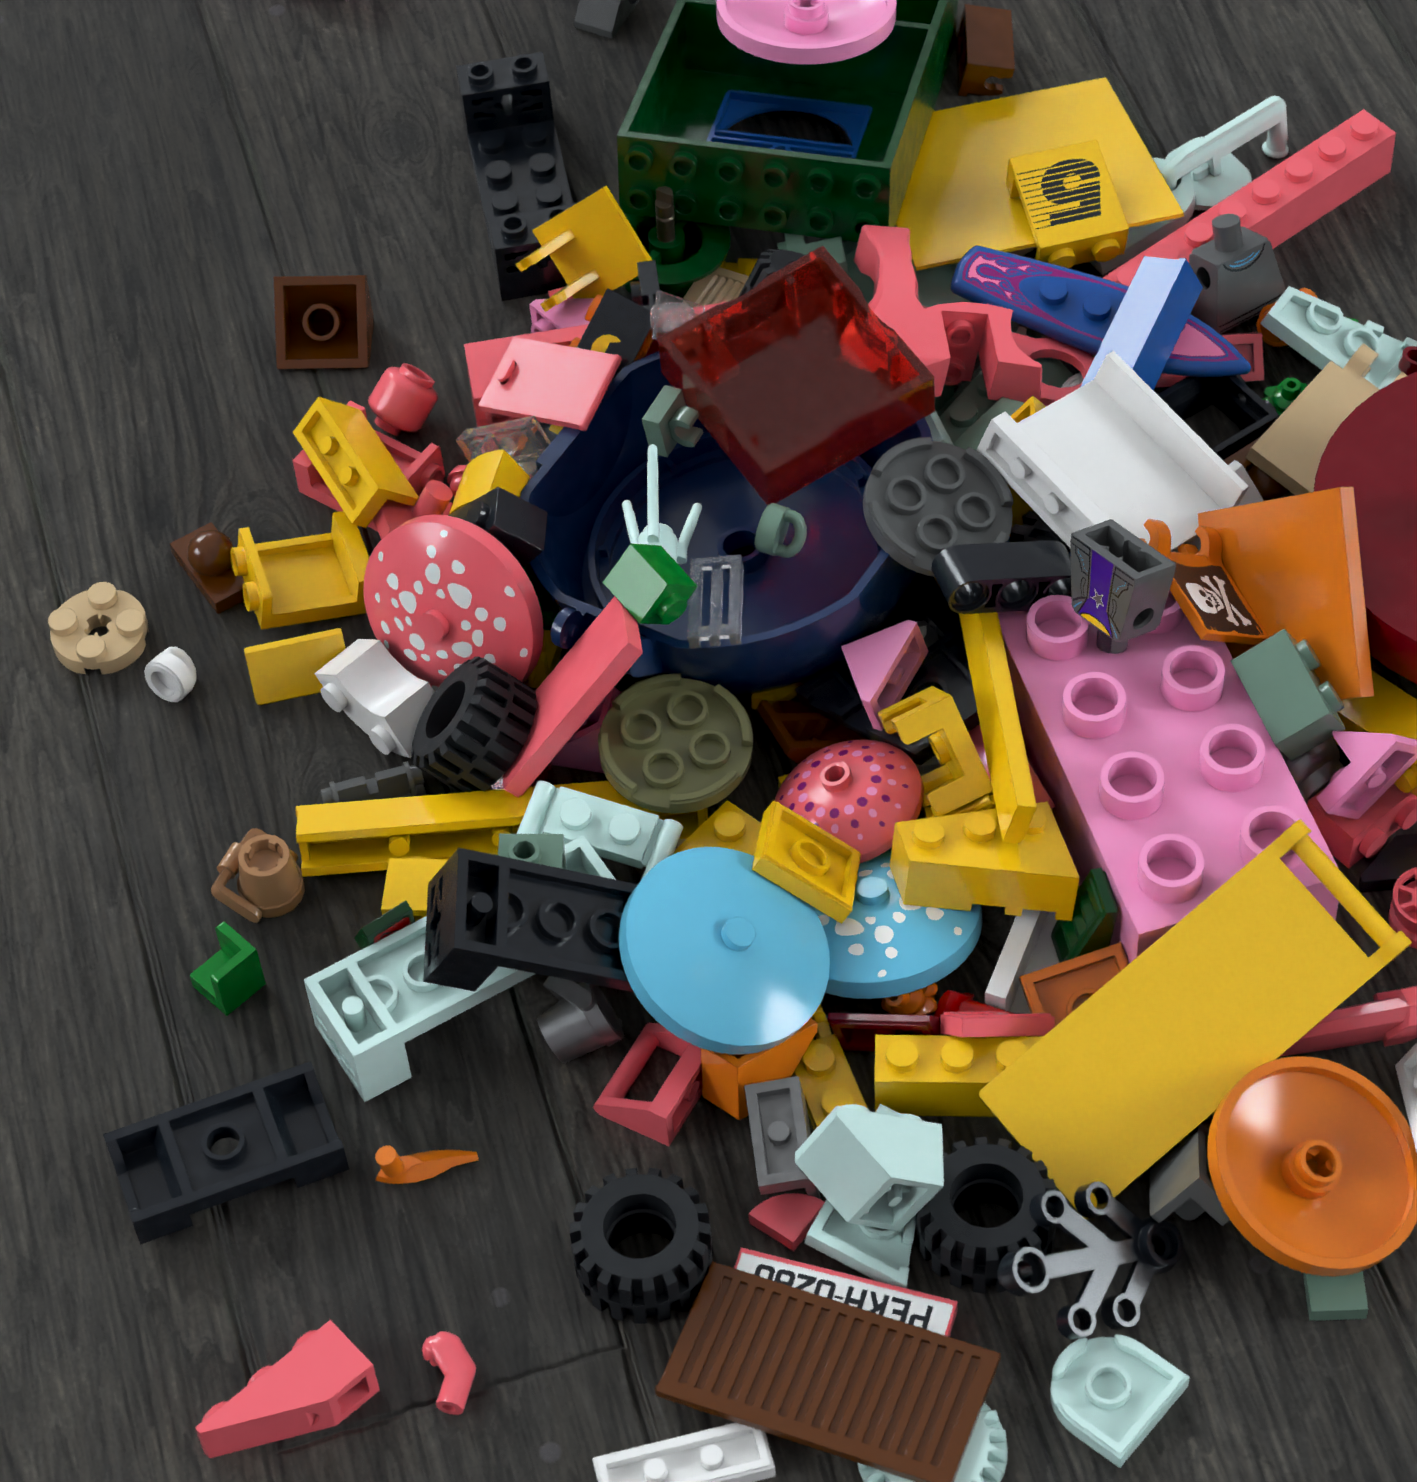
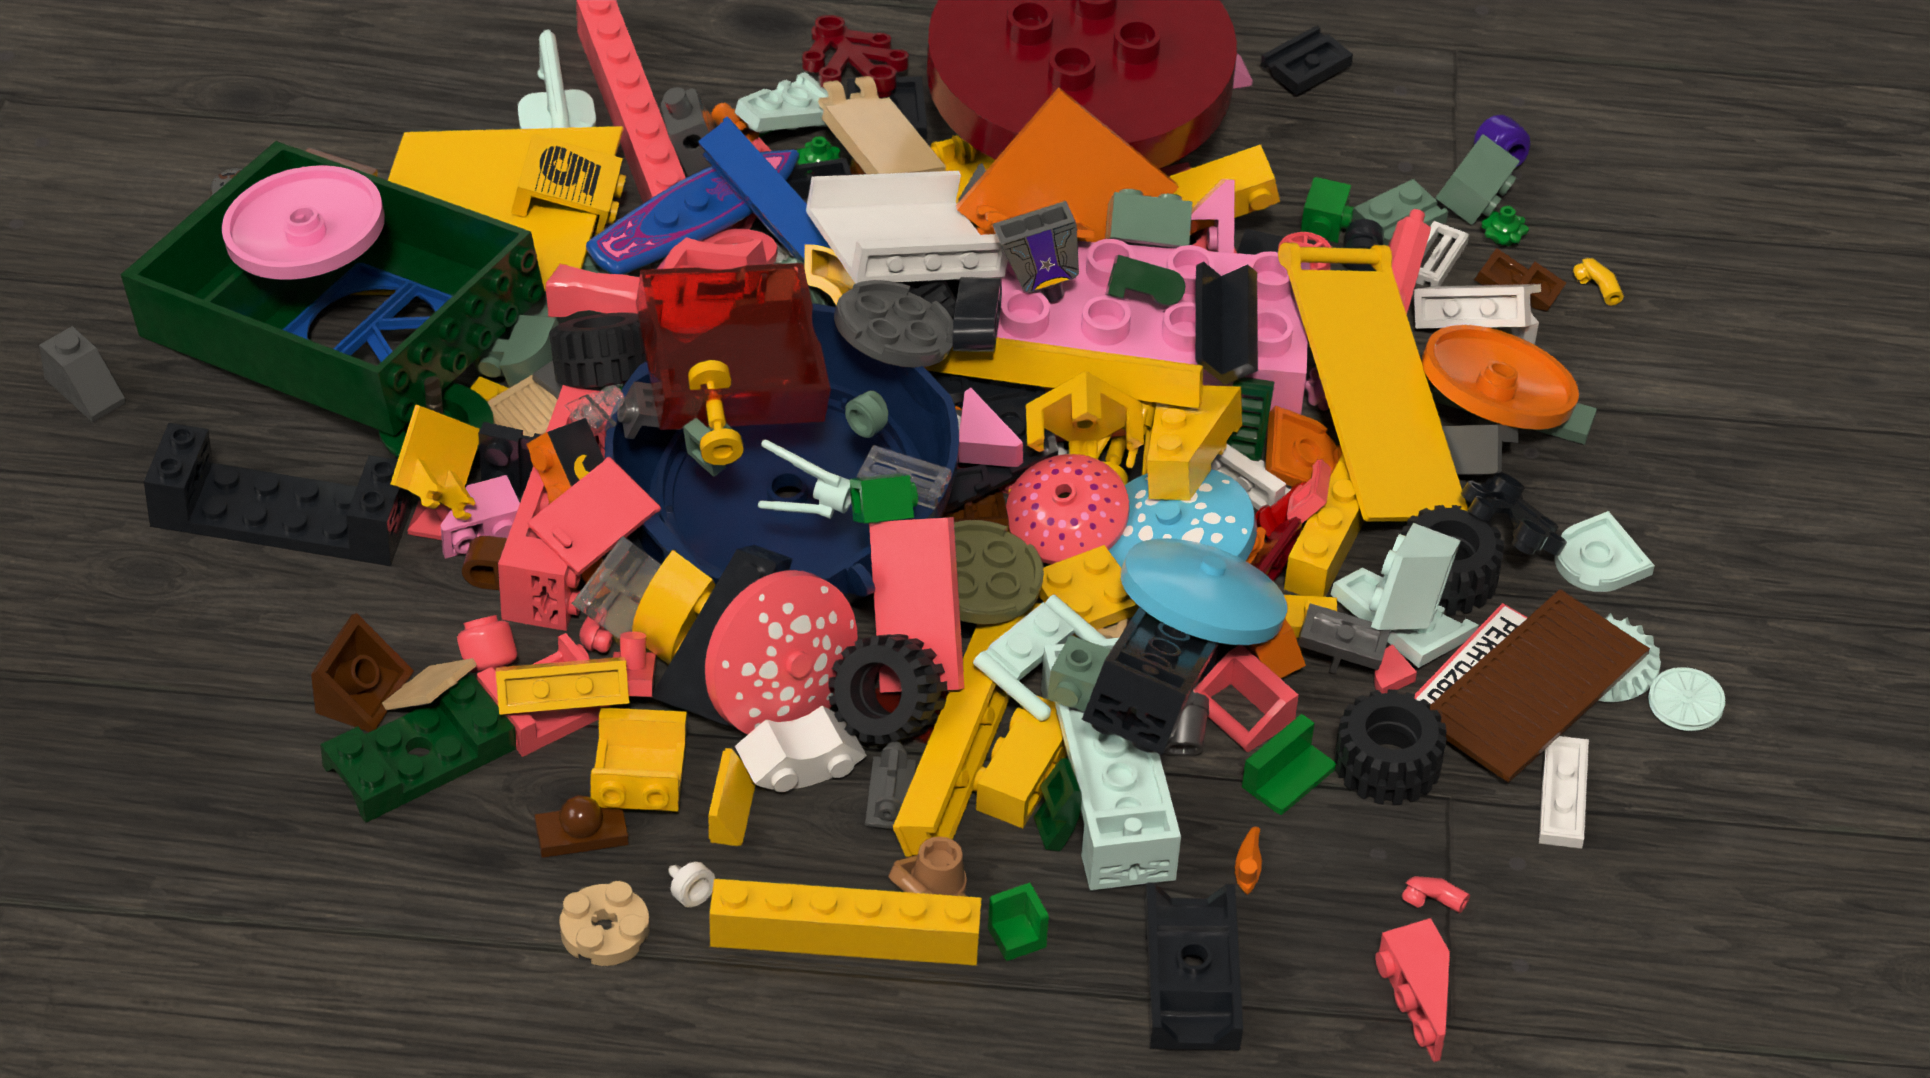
camera: 75 degrees left, 5 degrees down
yellow tile [752,800,861,924] -> none
none -> dark green piece [320,672,516,823]
none -> tan piece [382,658,477,710]
none -> yellow wheel [688,360,743,465]
none -> yellow brick [710,879,981,966]
none -> dark green leg [1105,255,1186,306]
none -> black panel [1195,262,1258,385]
none -> green panel [1242,714,1336,815]

